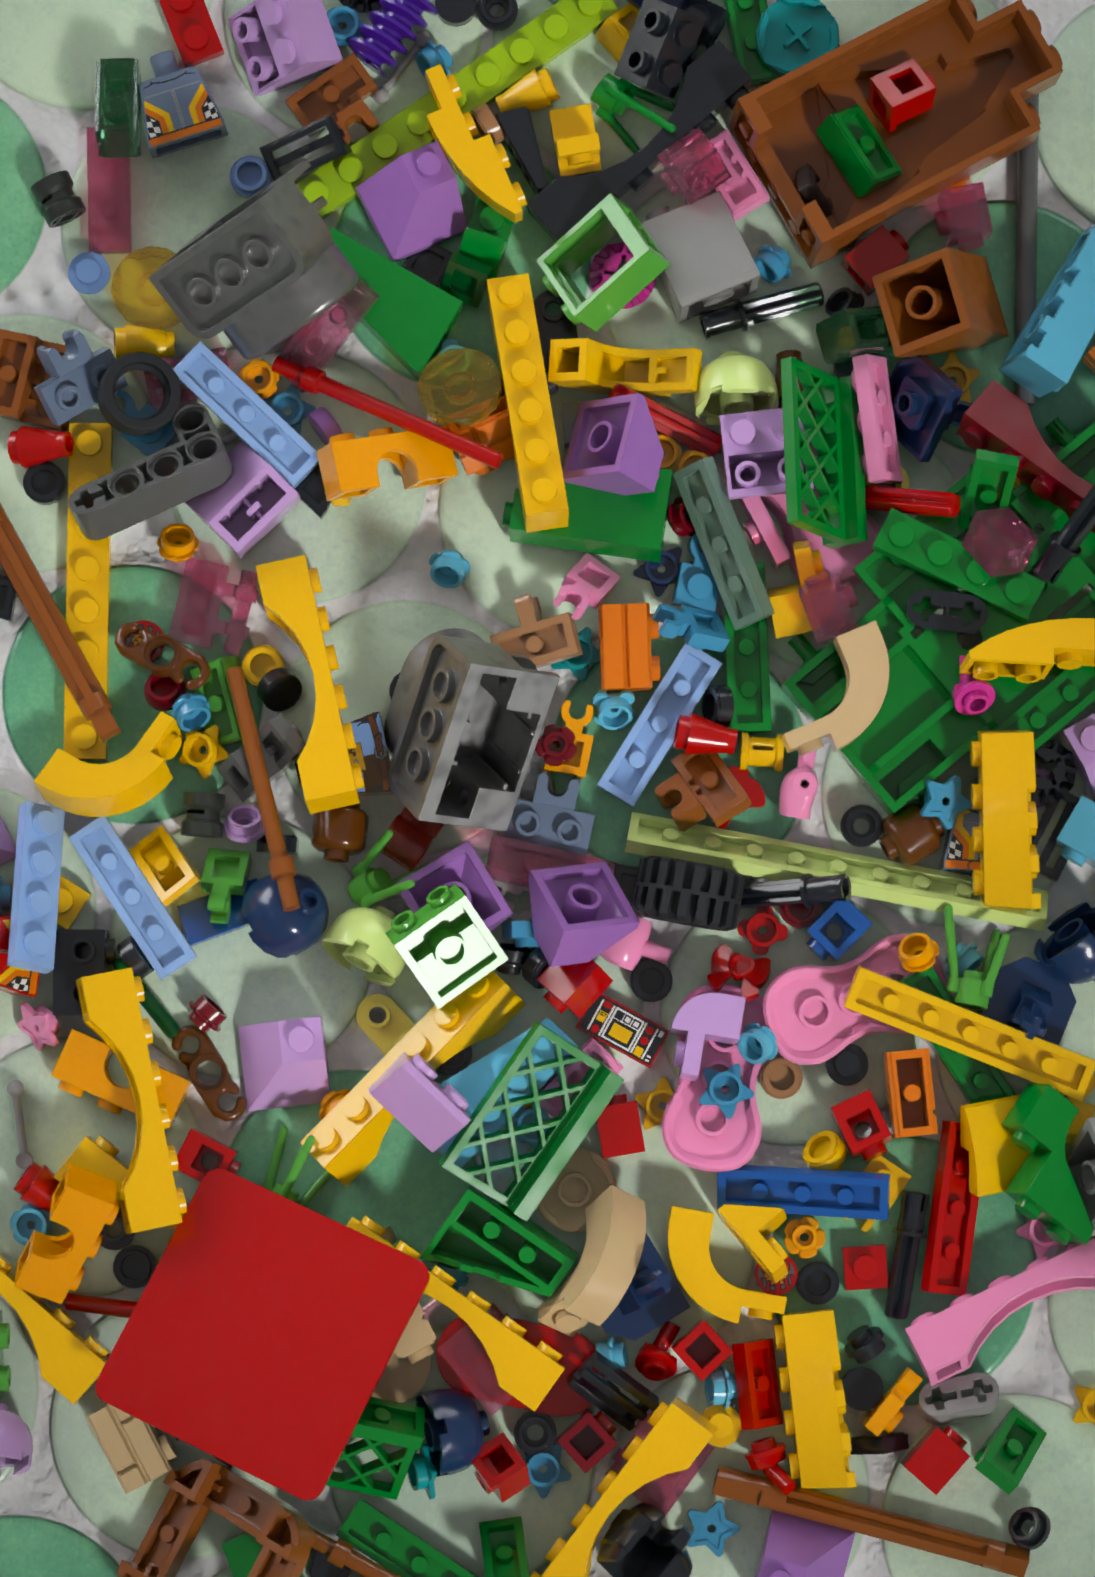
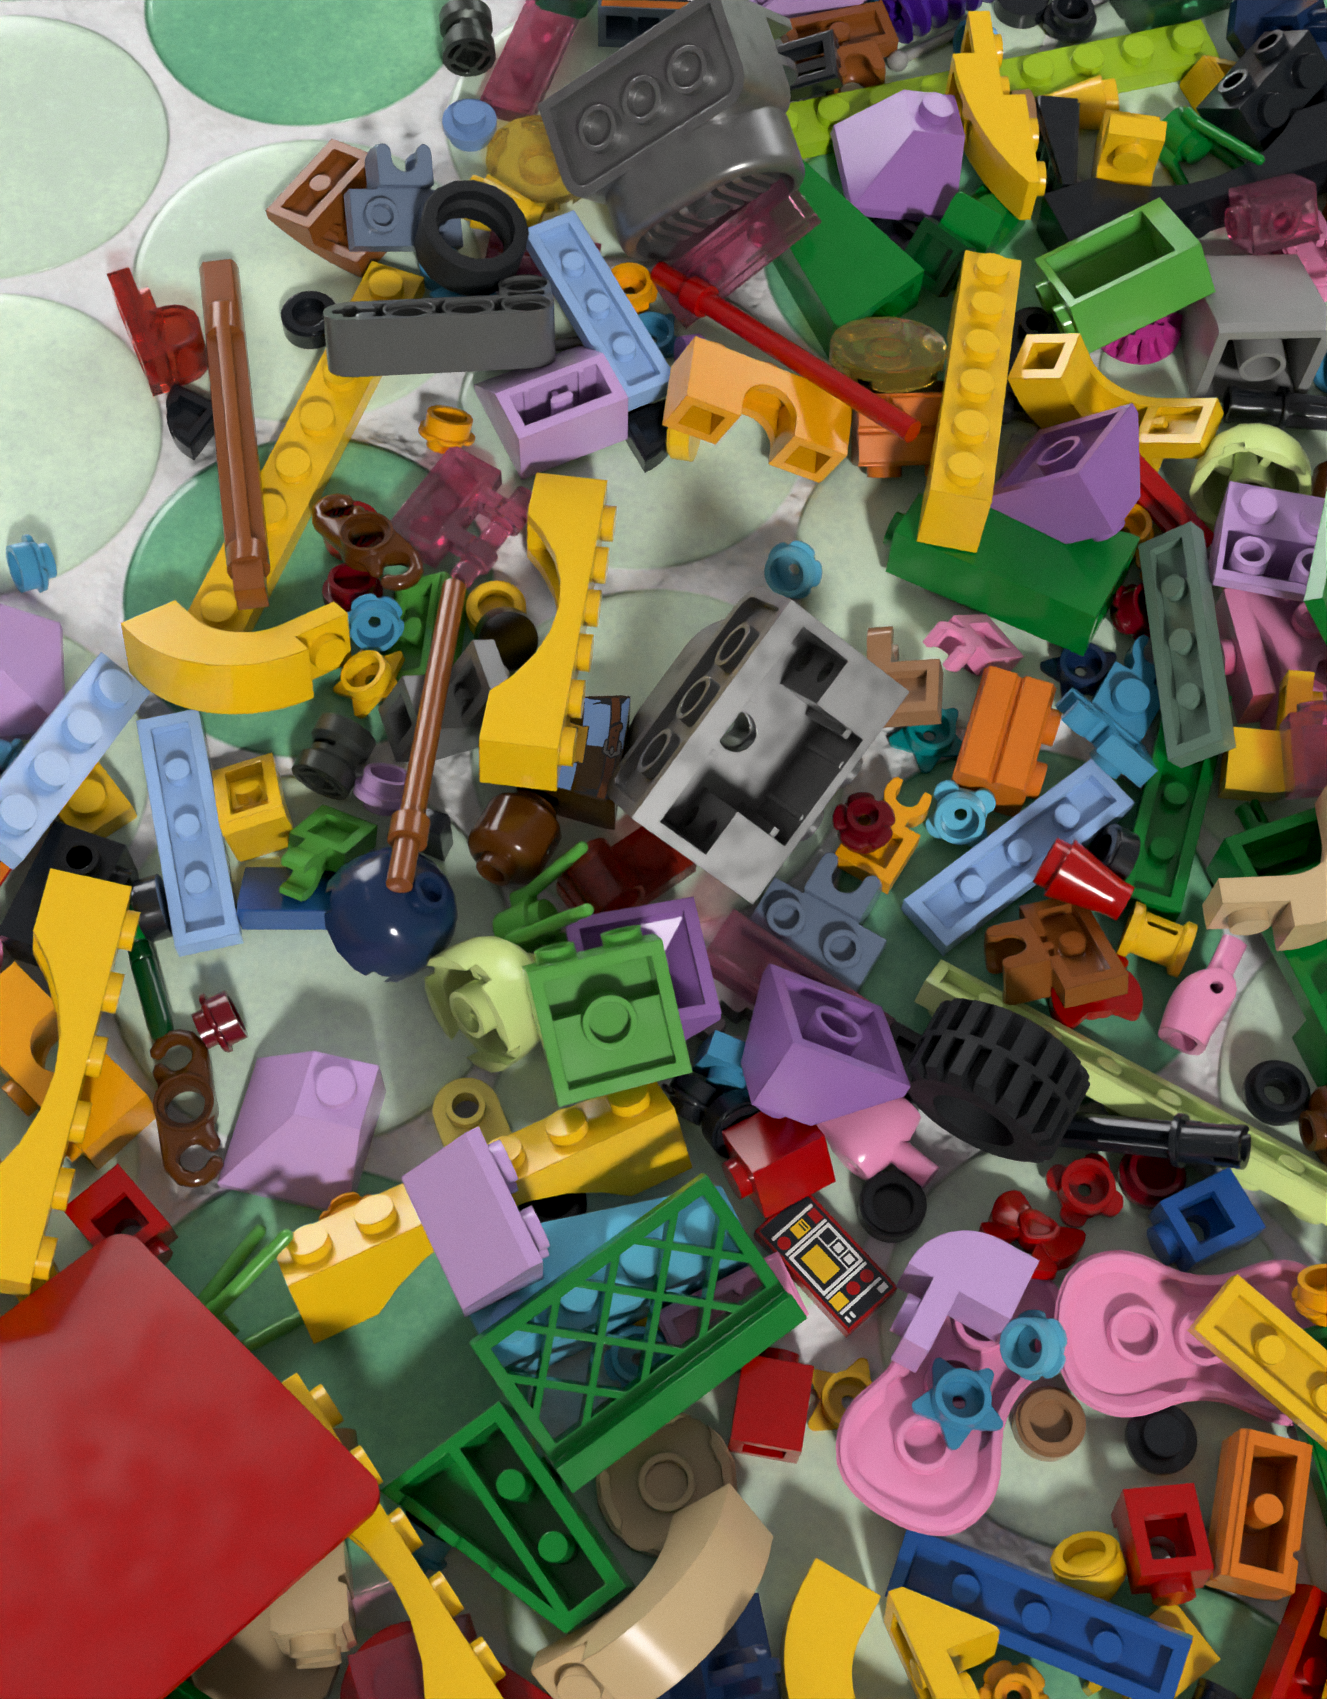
camera: 20 degrees right, 20 degrees down
red cone [7,426,74,468] -> none

